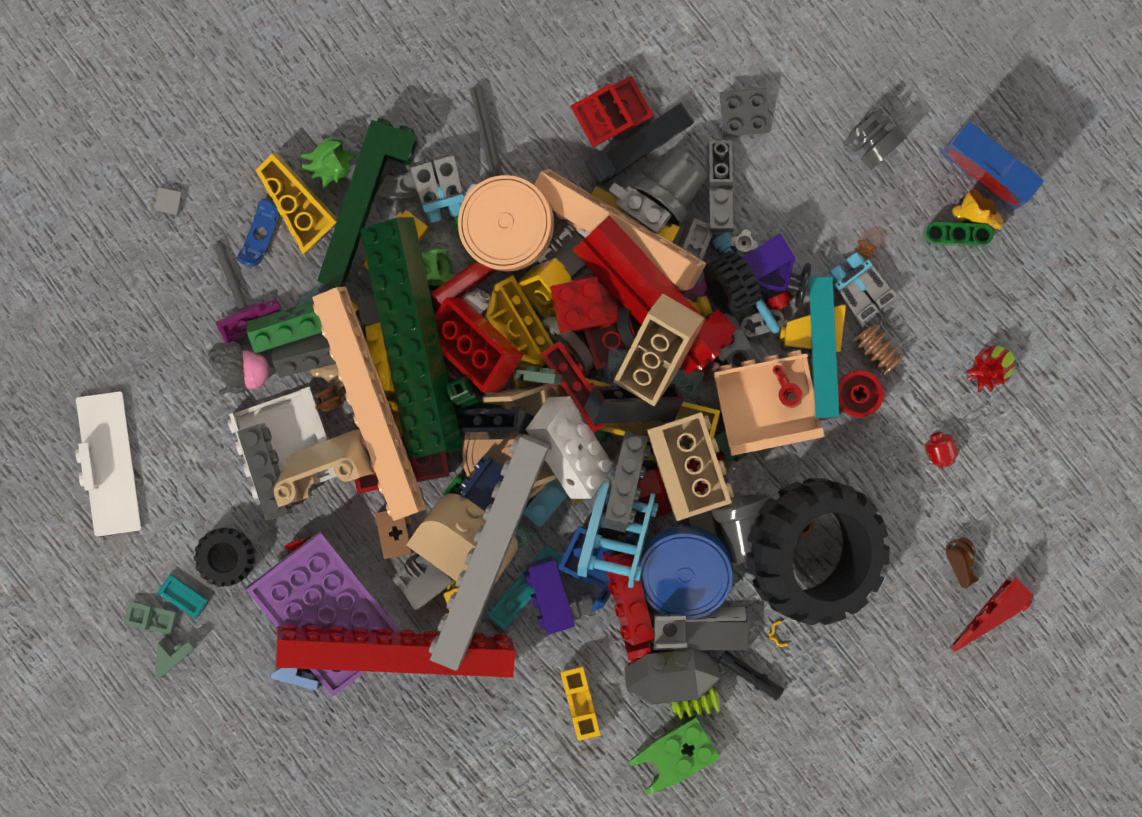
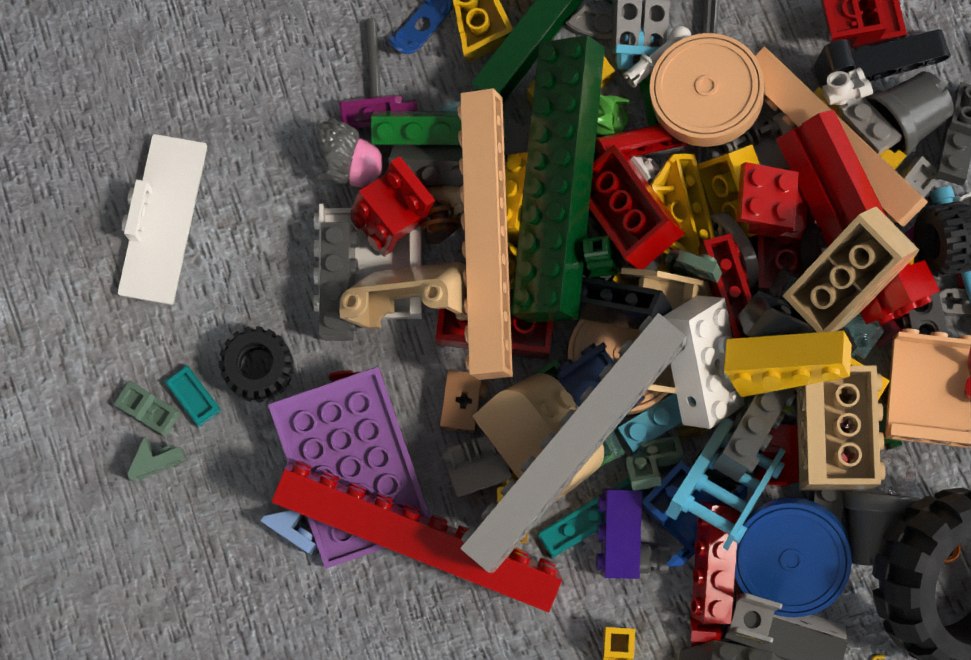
camera: 20 degrees right, 10 degrees down
none -> red bracket [350,156,435,257]
none -> white pin [623,26,692,88]
none -> sand green plate [626,436,685,491]
none -> yellow wedge [724,331,852,397]
none -> white plate [822,67,873,105]

